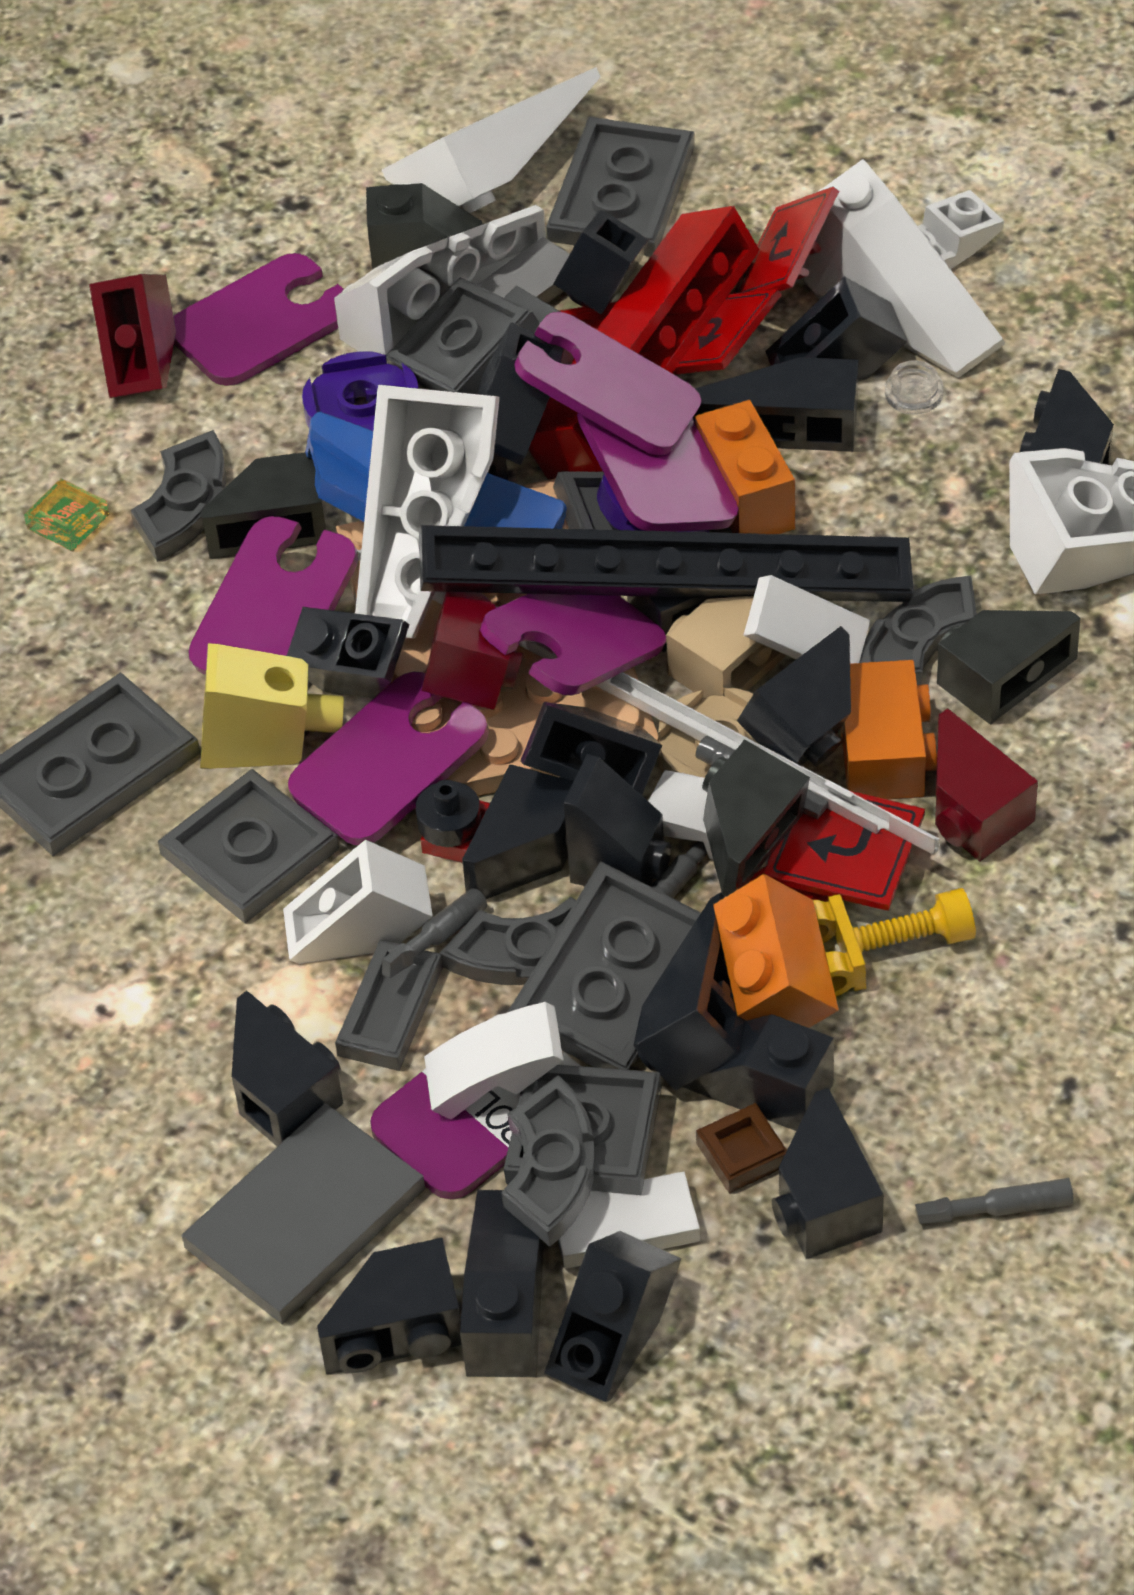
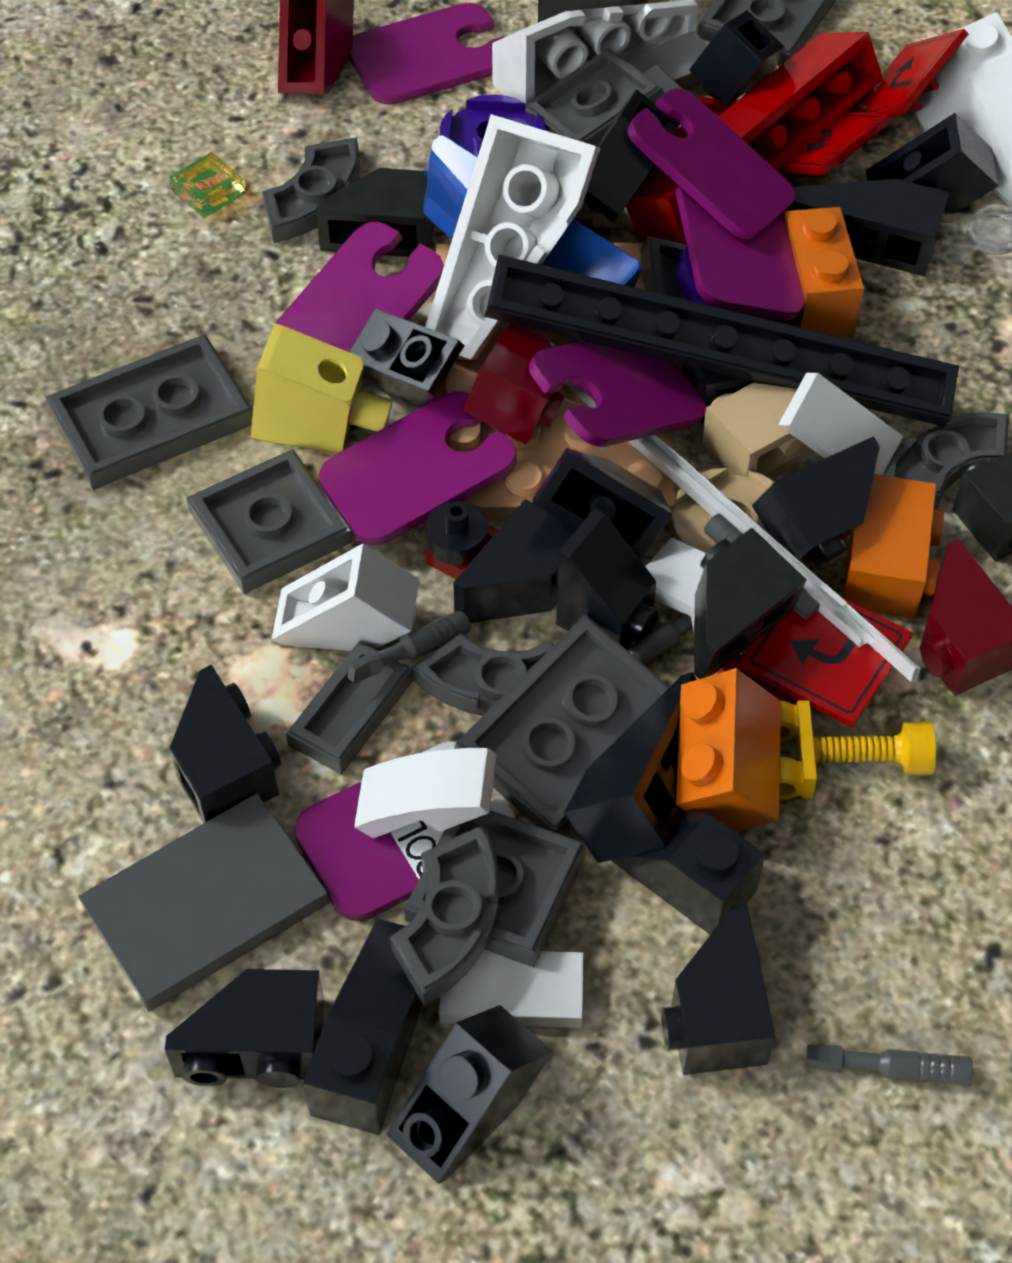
camera: 10 degrees right, 5 degrees up
reddish brown tile [696,1103,787,1194] -> none

